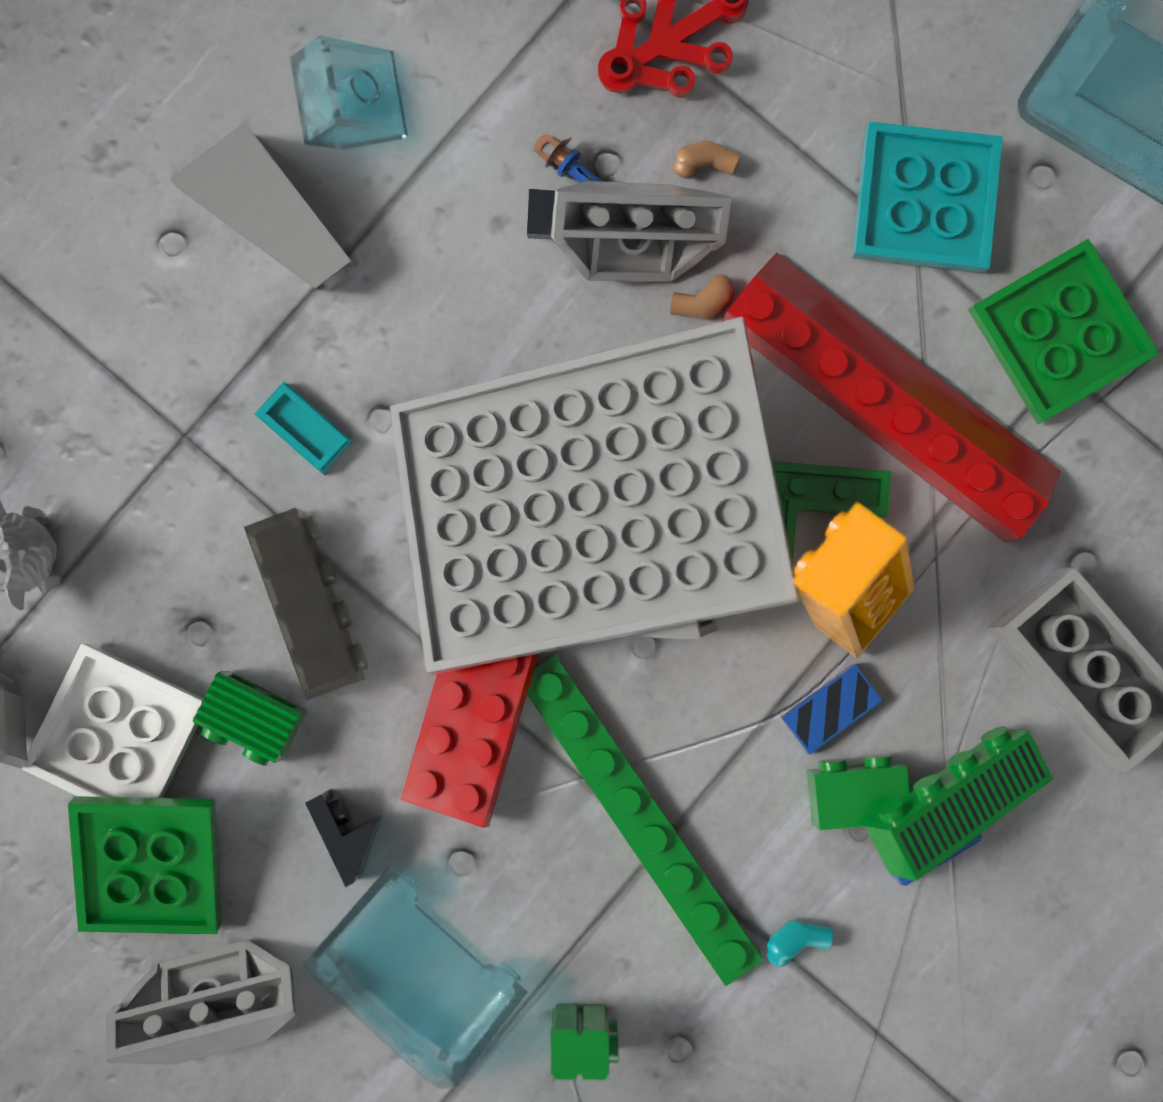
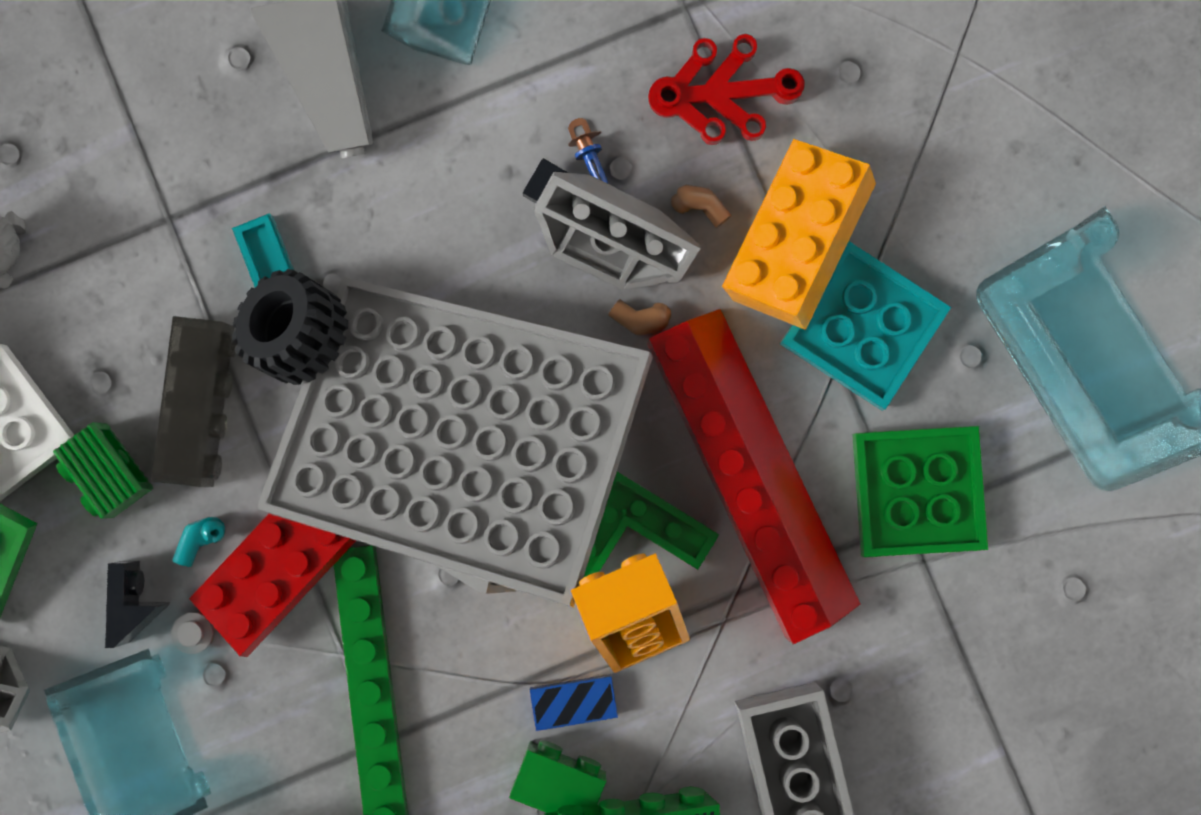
camera: 25 degrees right, 0 degrees up
none -> light grey plate [171,612,214,654]
none -> teal arm [172,517,226,567]
none -> black tyre [232,269,348,385]
none -> light orange brick [722,139,876,330]

